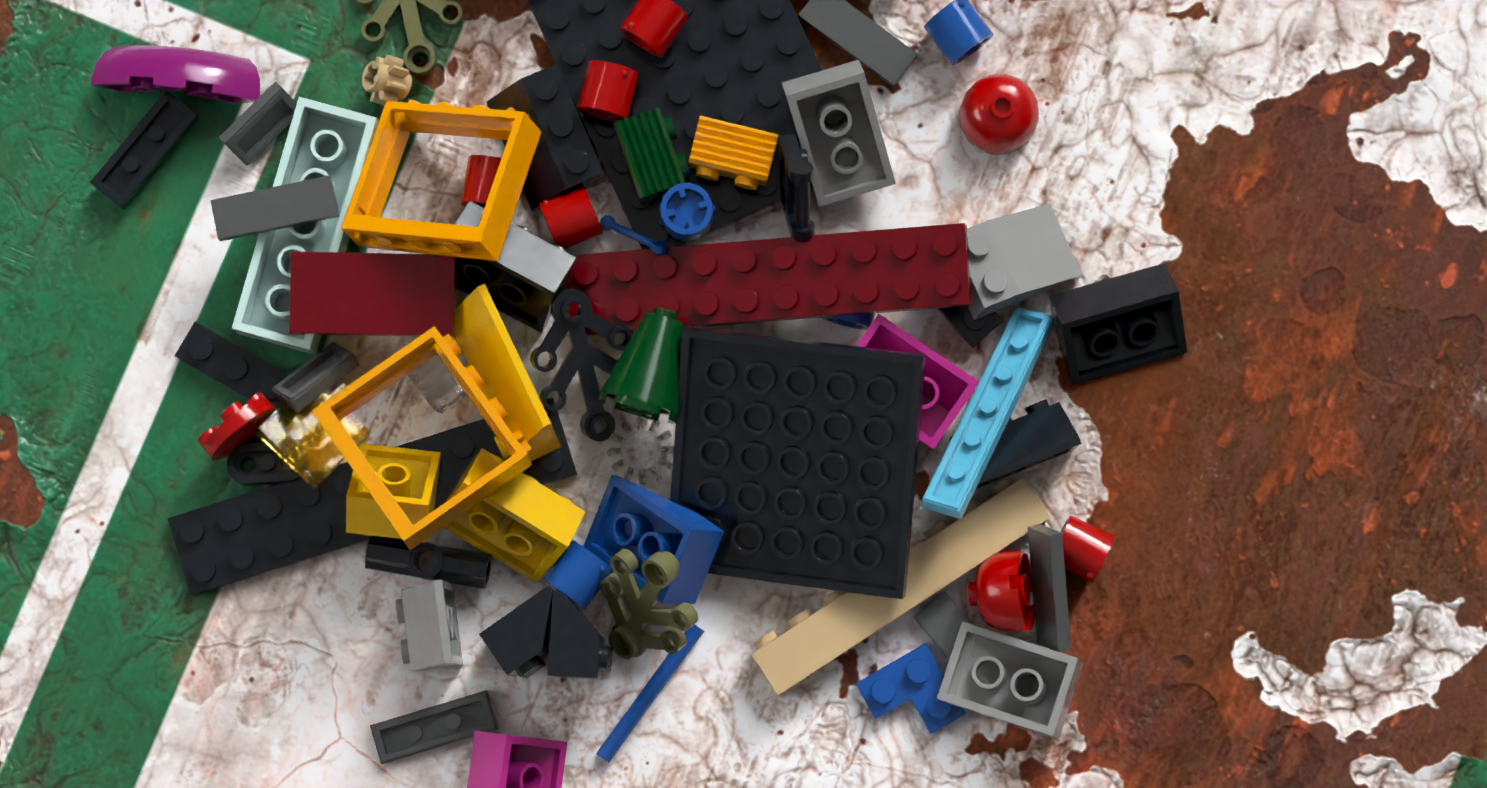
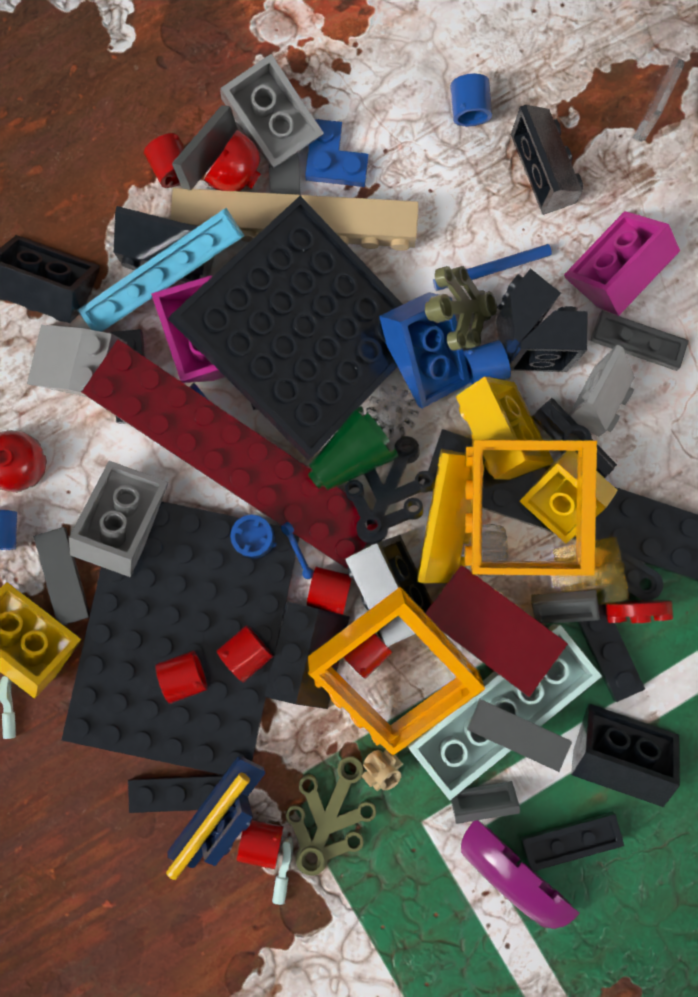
camera: 145 degrees left, 0 degrees up
dark green brick [613,108,691,204] -> none
light orange brick [688,116,779,190] -> none
black plate [779,134,815,242] -> none
none -> black slope [571,704,680,807]

